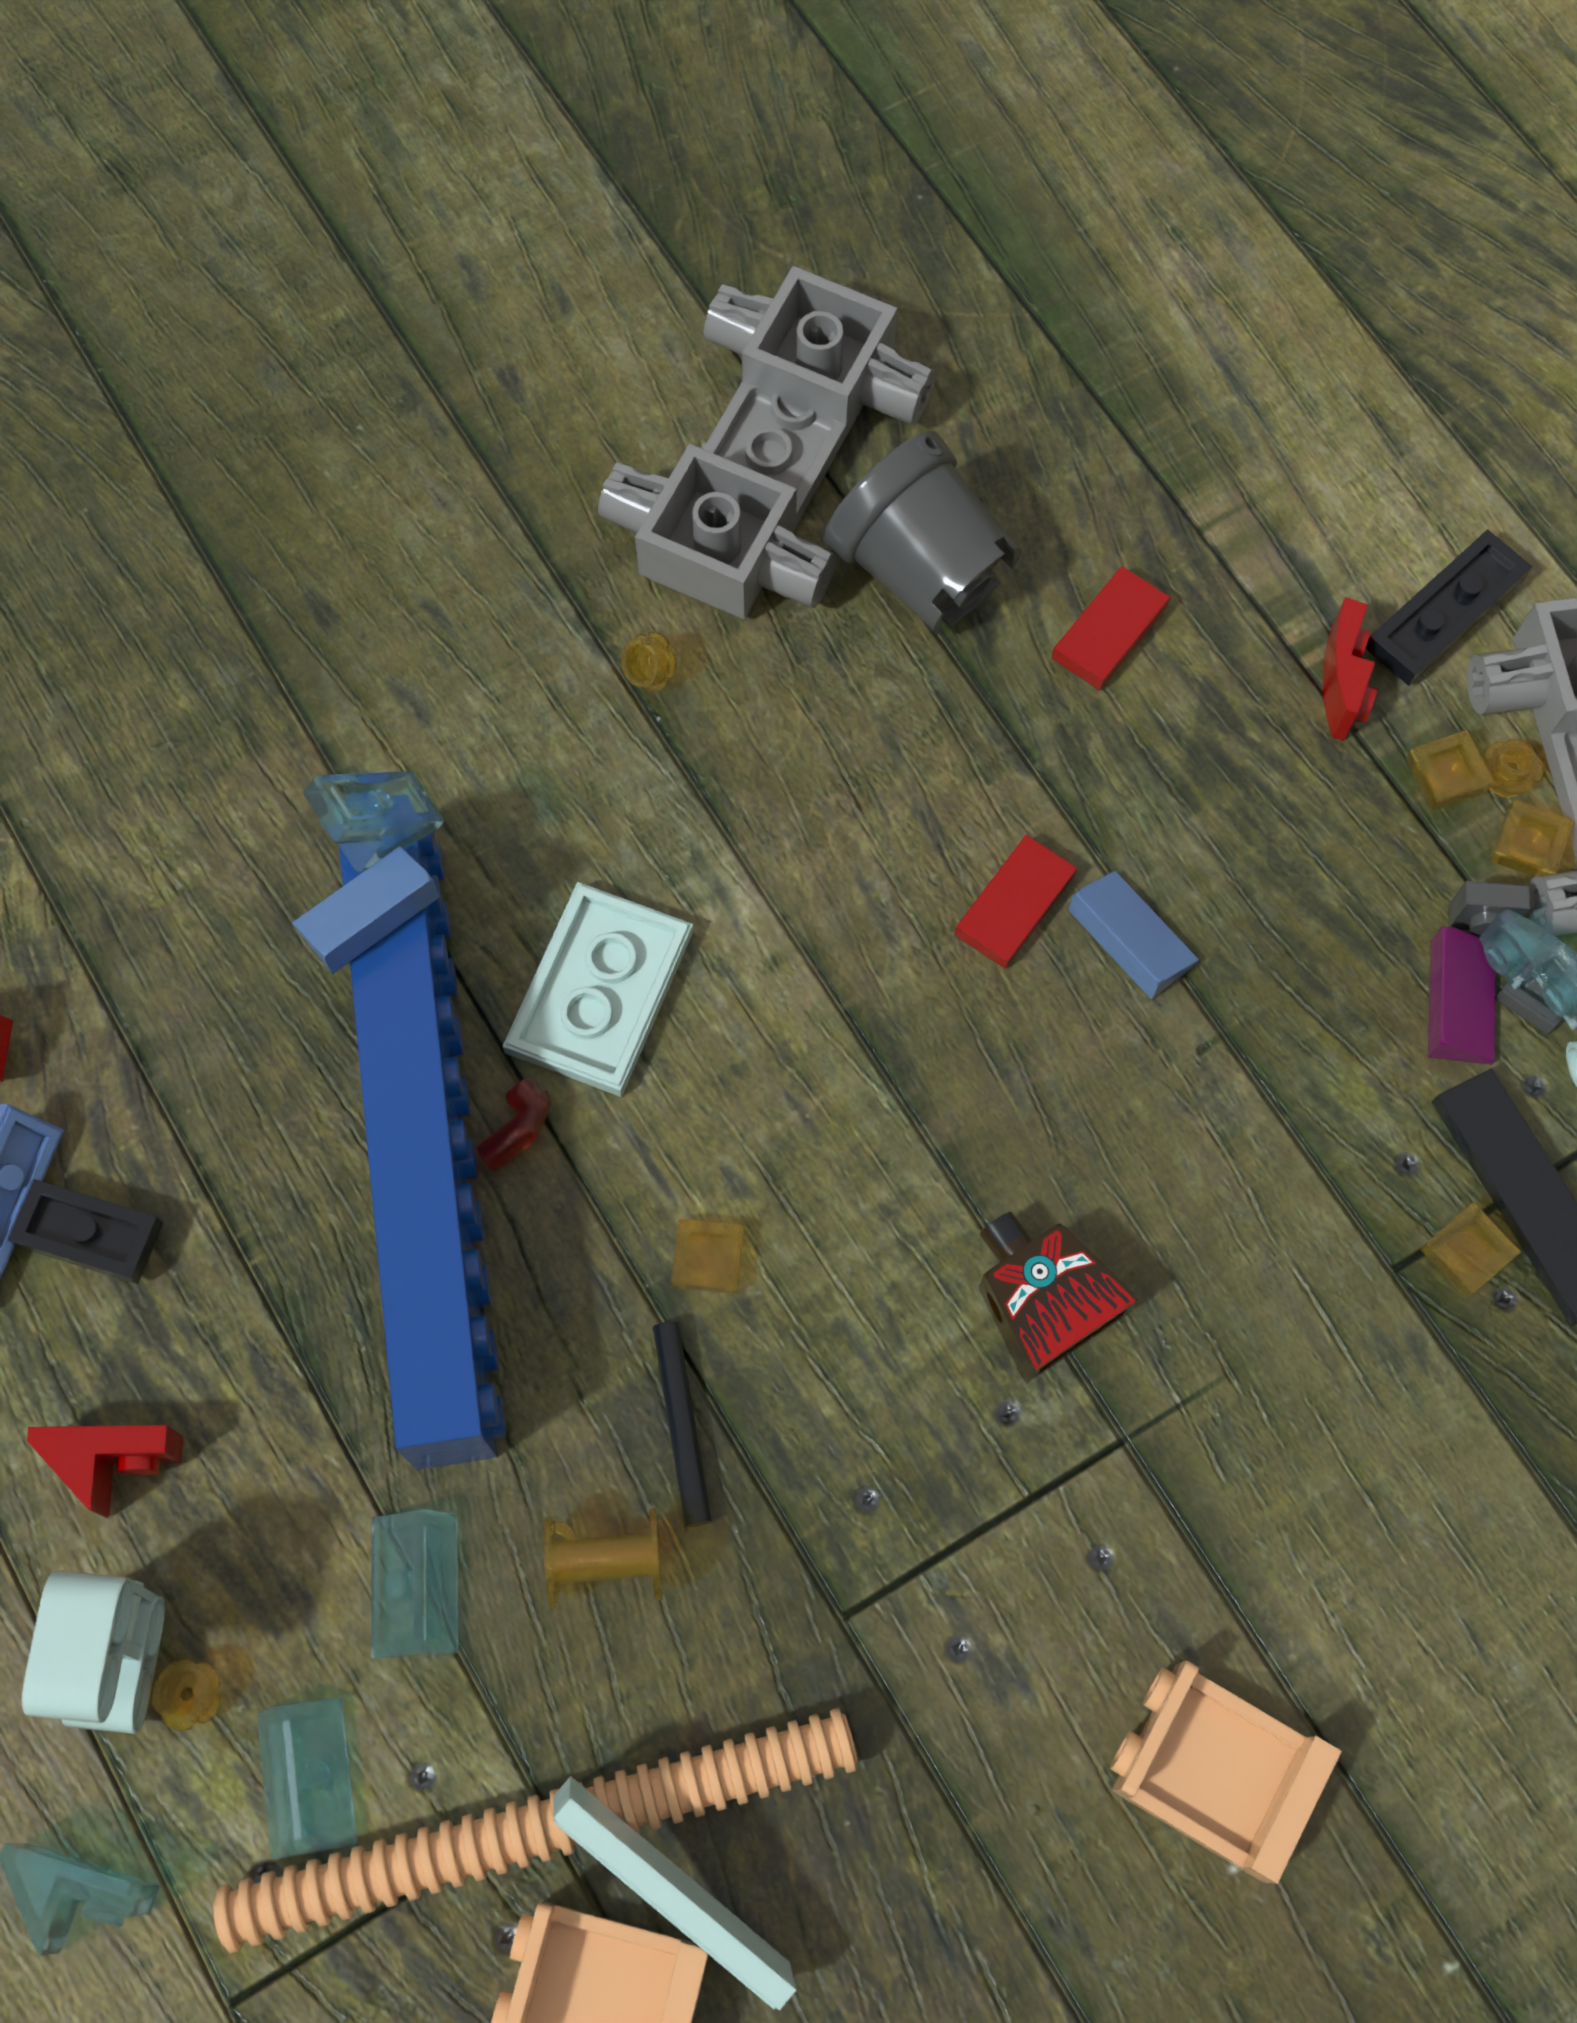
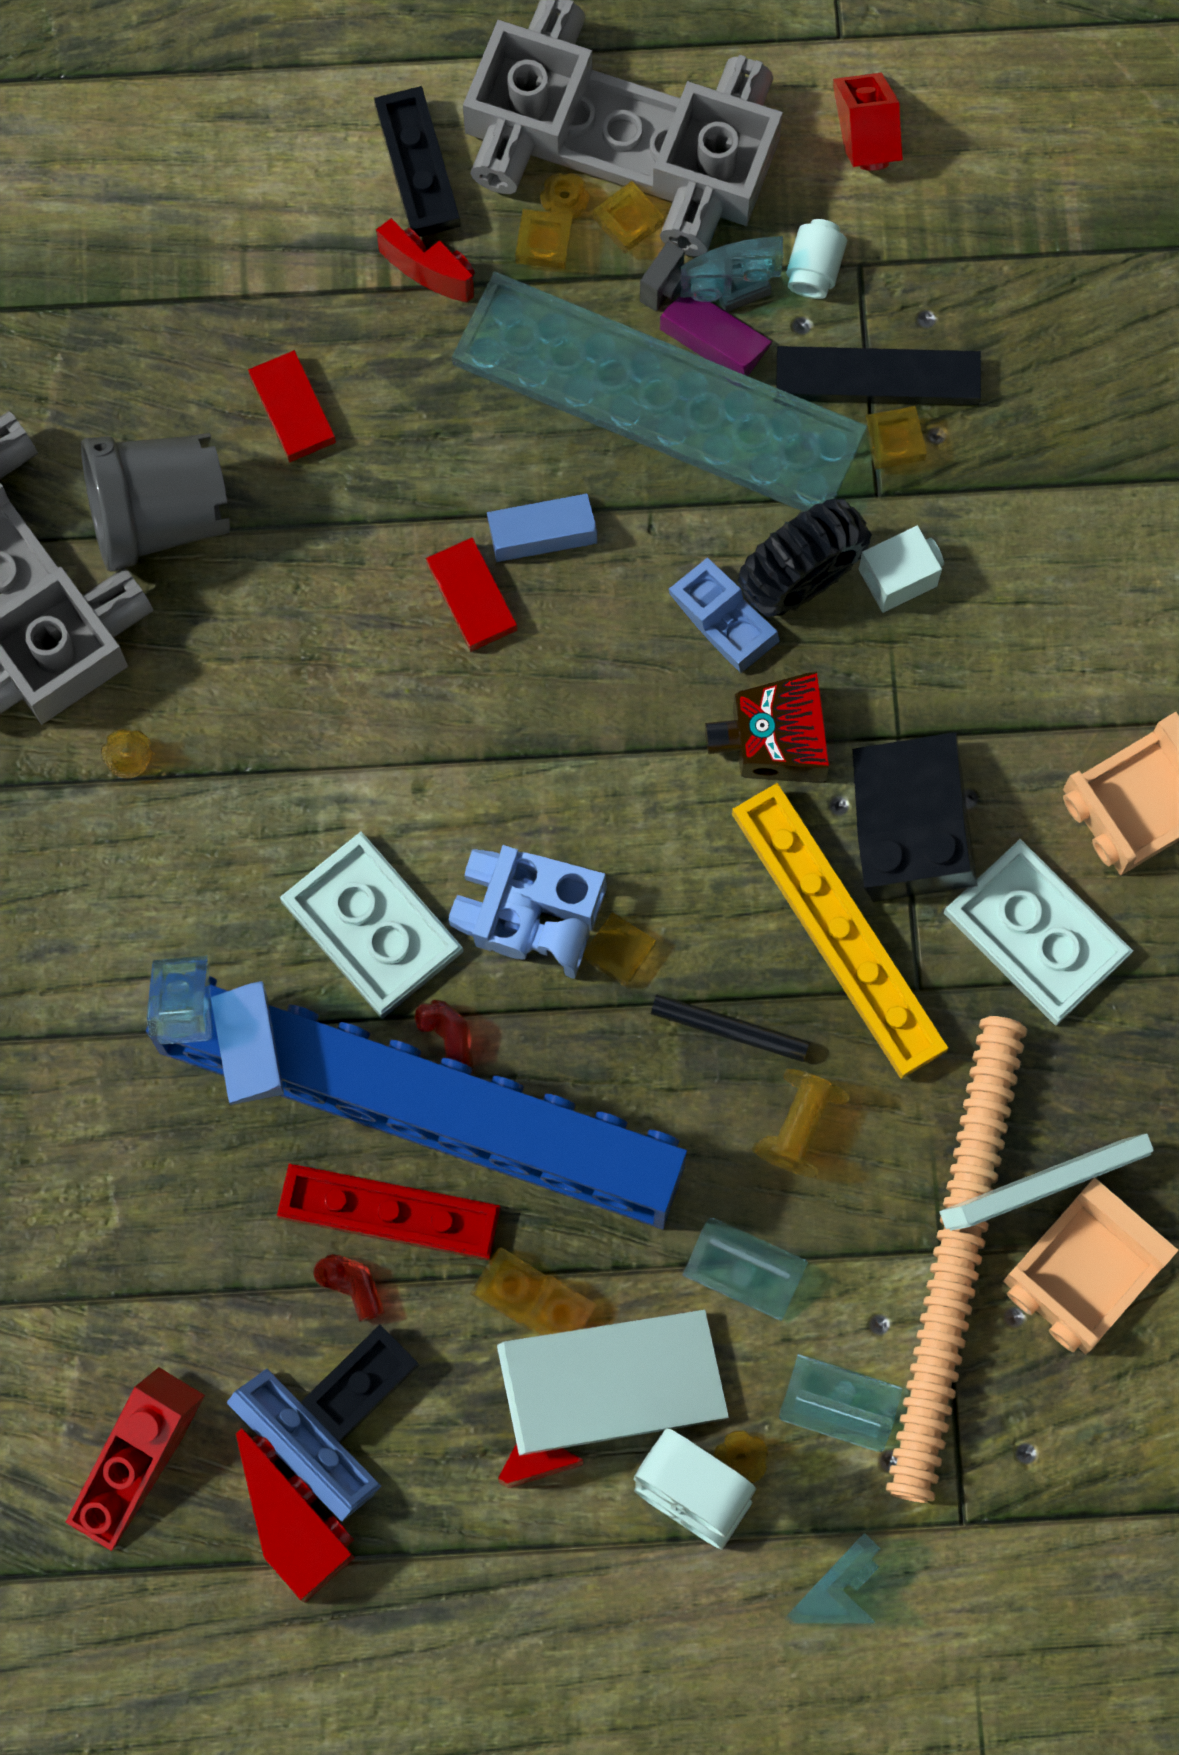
camera: 60 degrees left, 5 degrees up
none -> red tile [277,1163,501,1261]
none -> clear red arm [313,1254,385,1322]
none -> light blue hips [448,845,607,979]
none -> clear light blue plate [452,271,867,512]
none -> clear yellow slope [470,1247,597,1336]
none -> light aqua tile [497,1310,729,1456]
none -> medium blue slope [669,557,780,673]
none -> yellow plate [732,783,948,1079]
none -> black gear [738,499,872,617]
none -> black slope [852,732,978,902]
none -> light aqua brick [858,525,944,613]
none -> light aqua tile [944,839,1133,1026]

